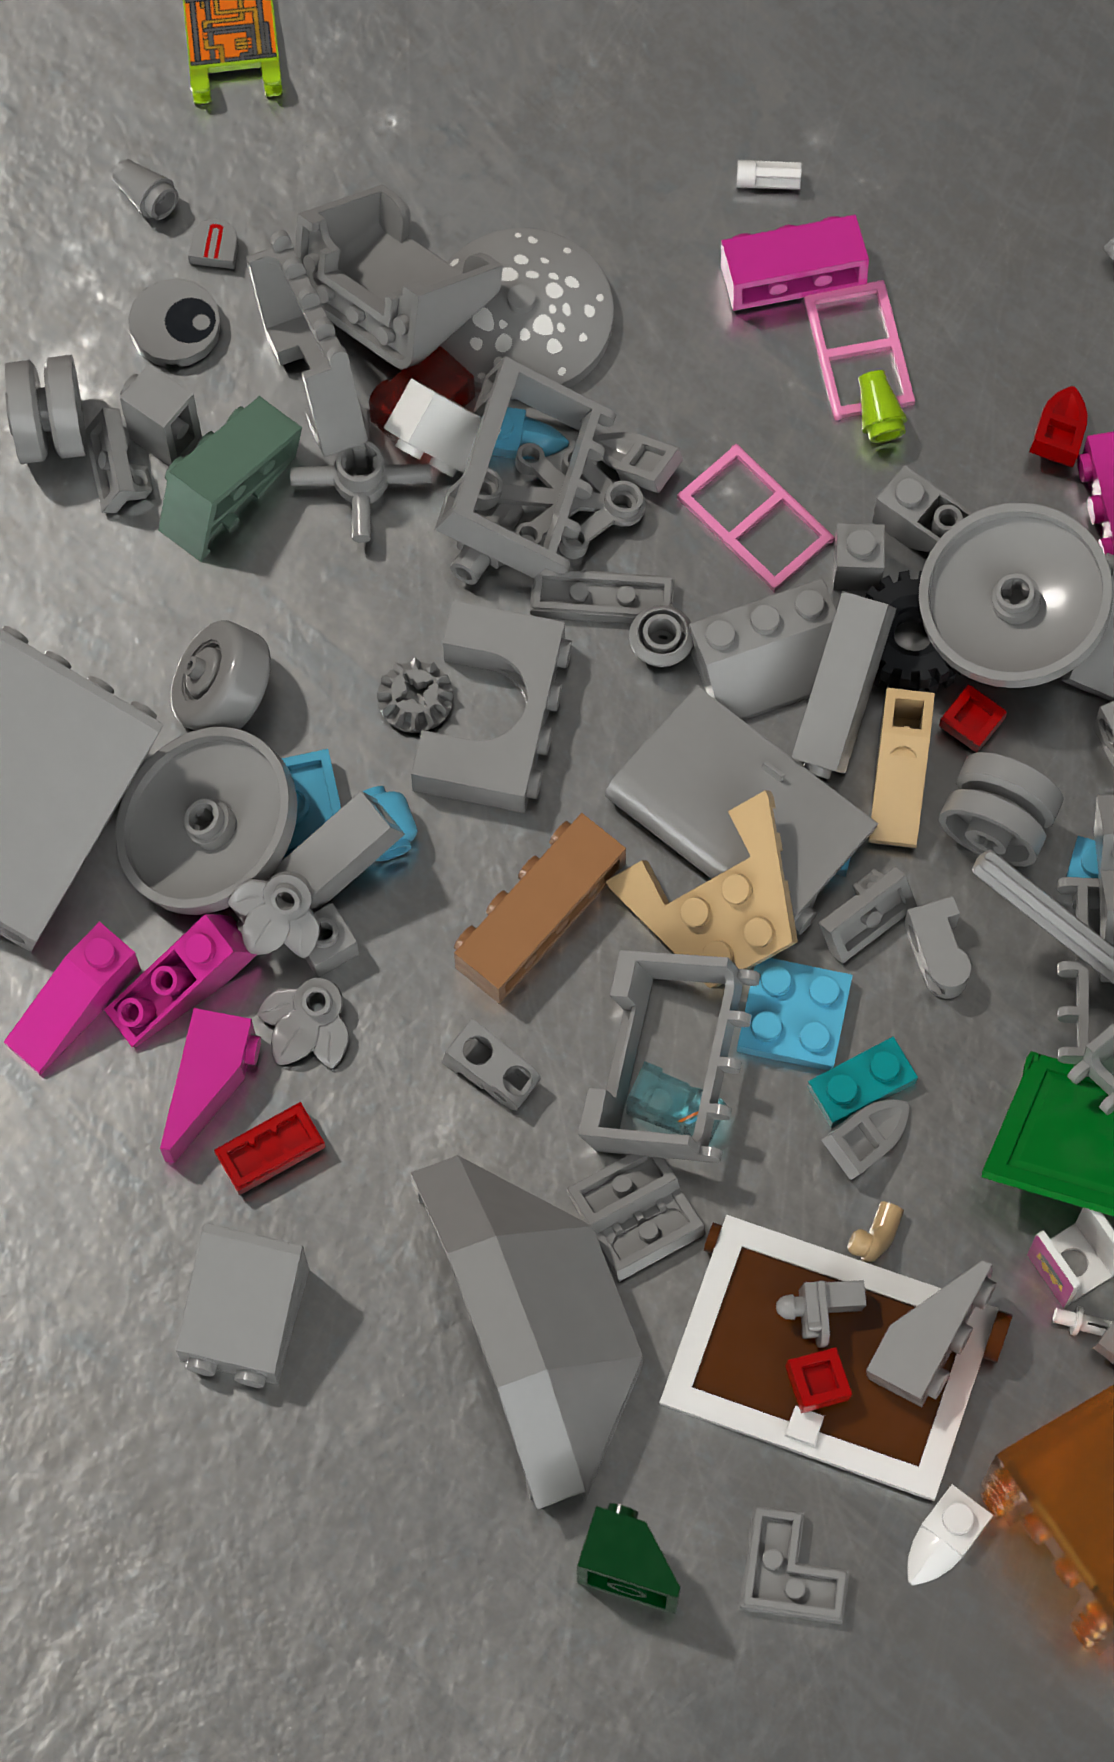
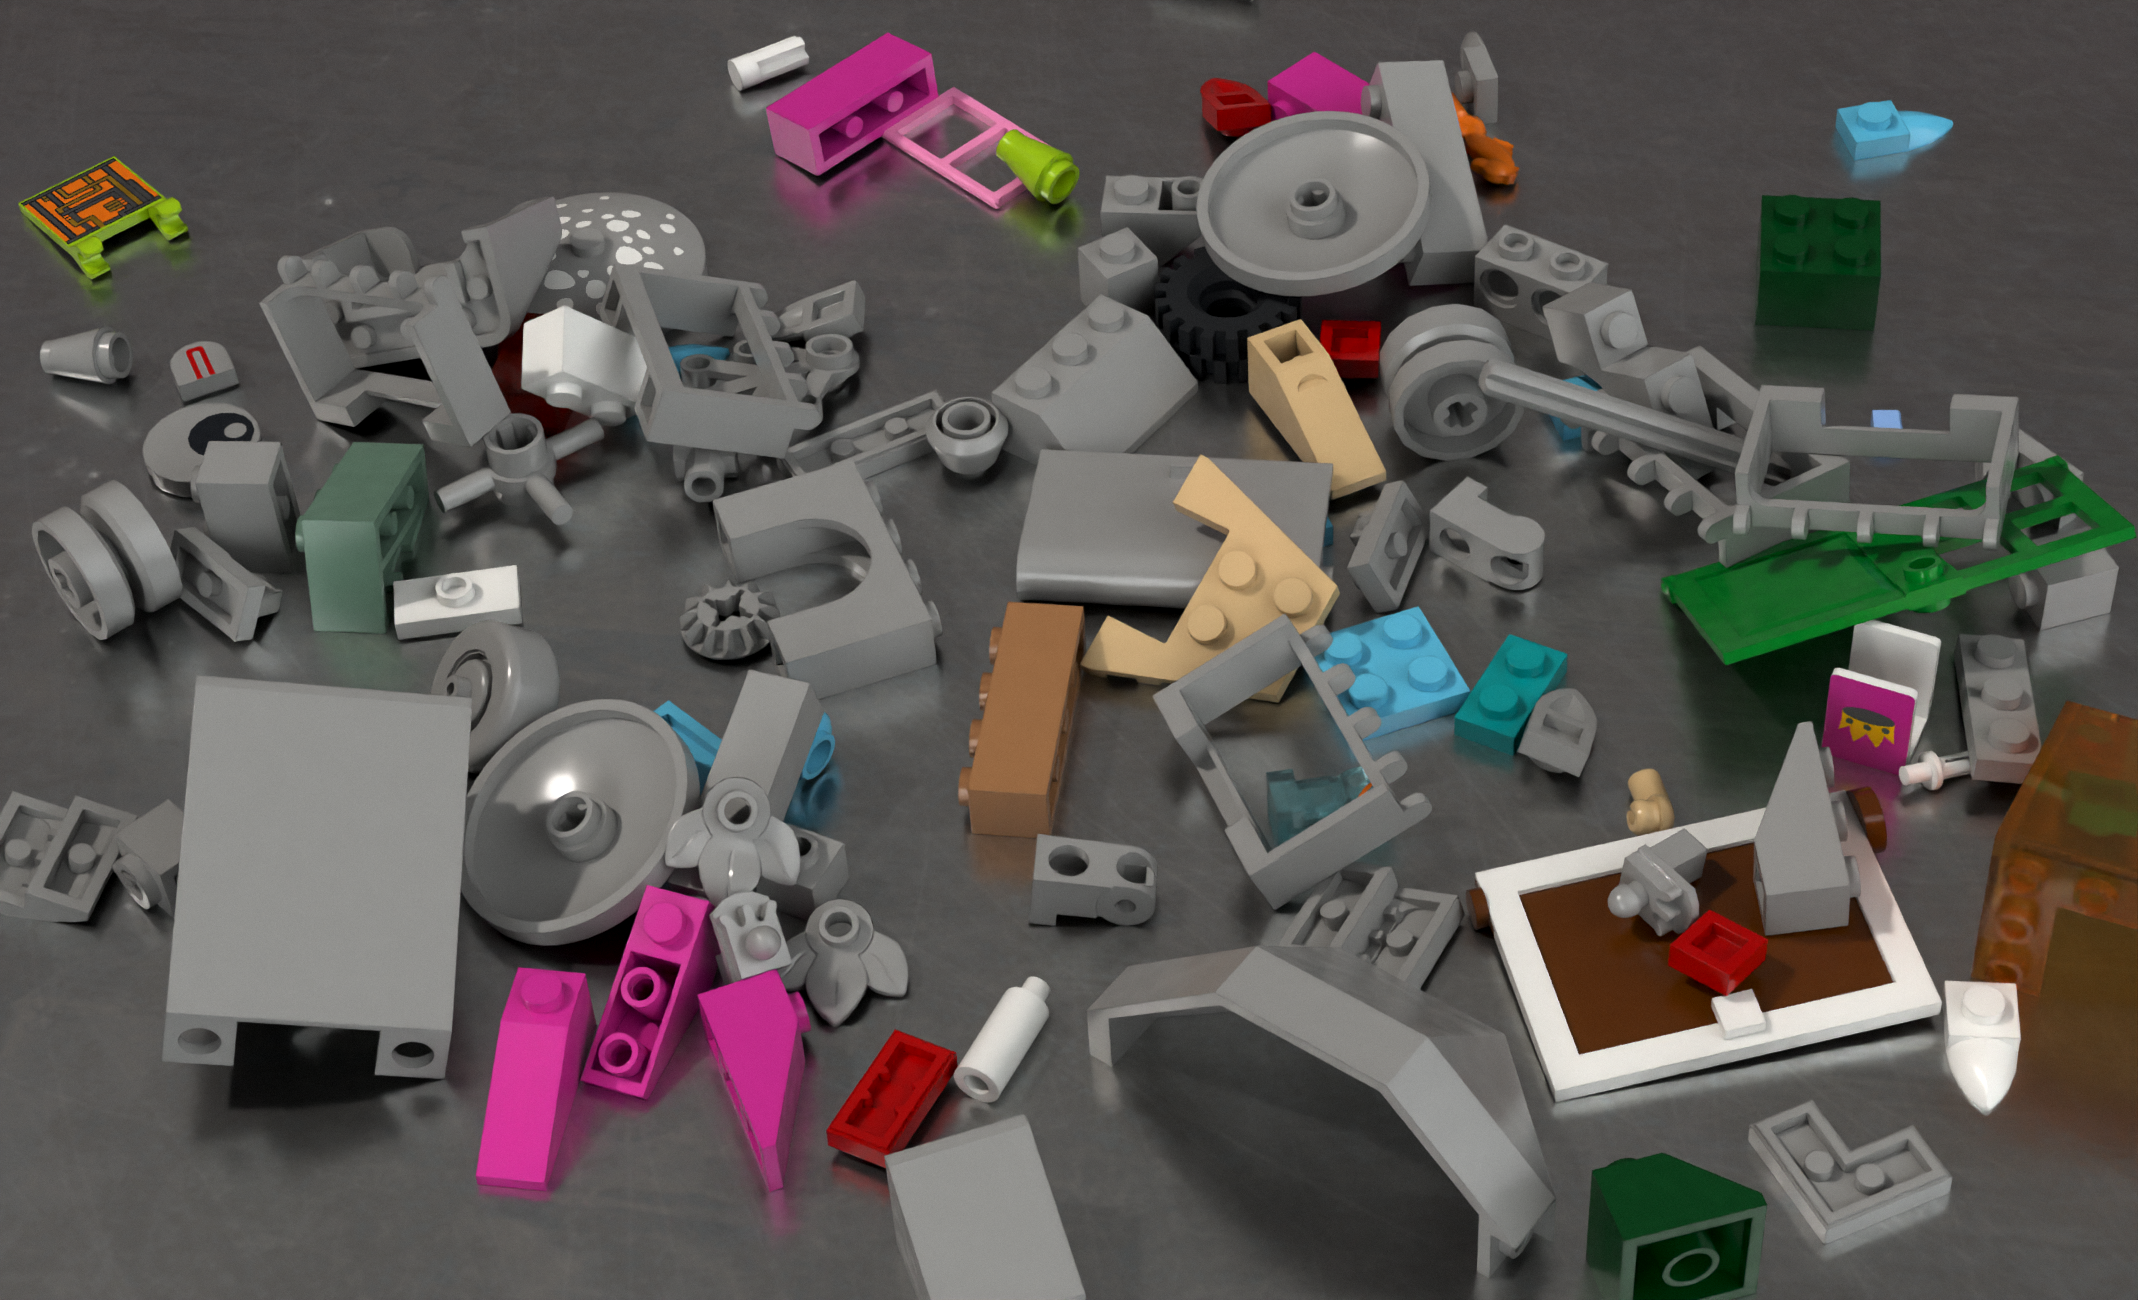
camera: 30 degrees left, 25 degrees down
bright pink window [677,444,835,592] -> none
light grey brick [791,591,897,779] -> none
none -> white plate [393,565,522,640]
none -> light grey piece [709,891,793,986]
none -> white cylinder [954,976,1051,1103]

